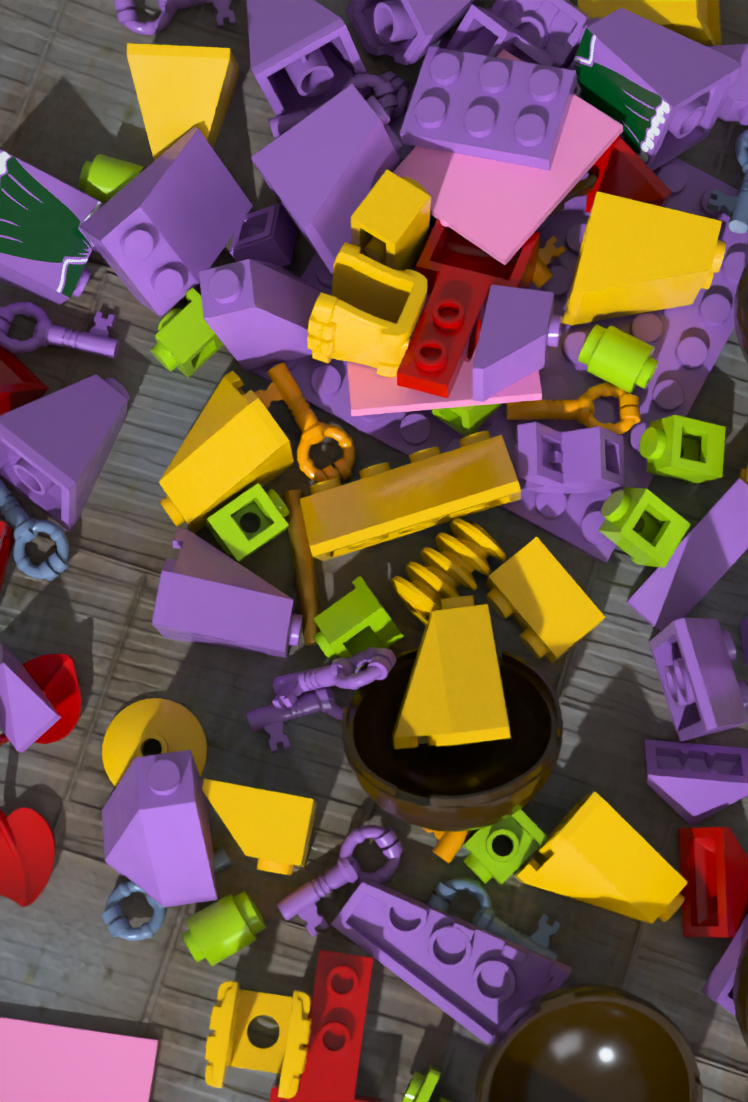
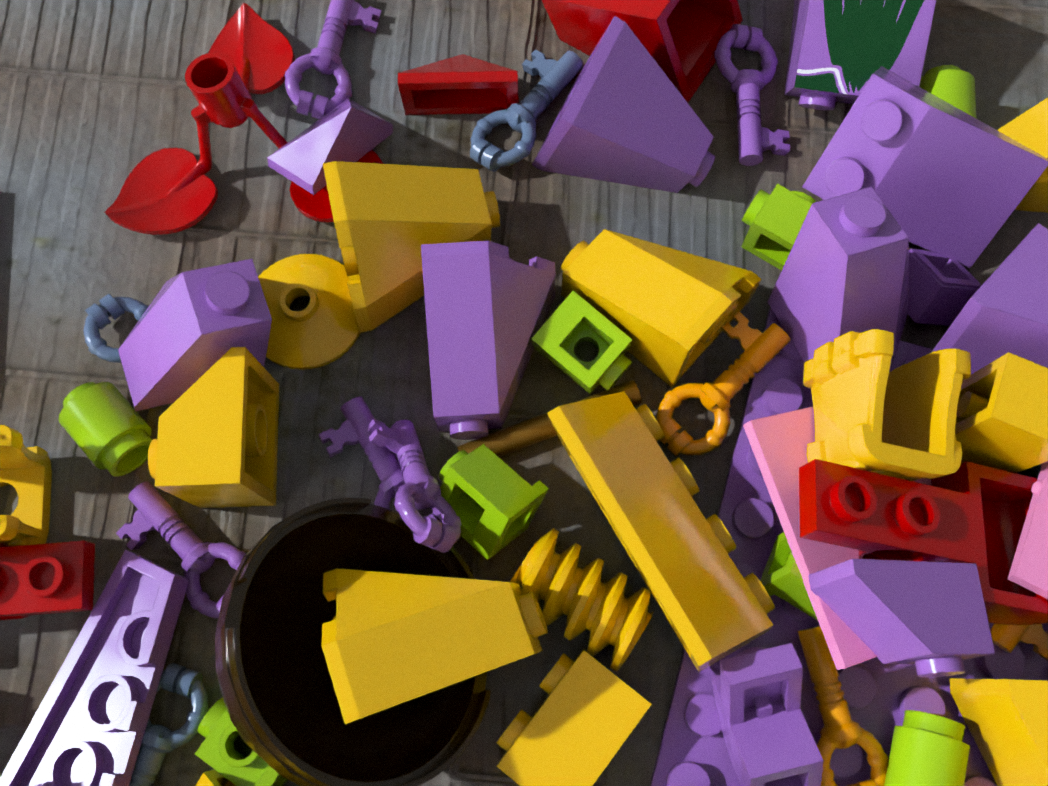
camera: 80 degrees right, 5 degrees down
none -> yellow slope [323,161,500,333]

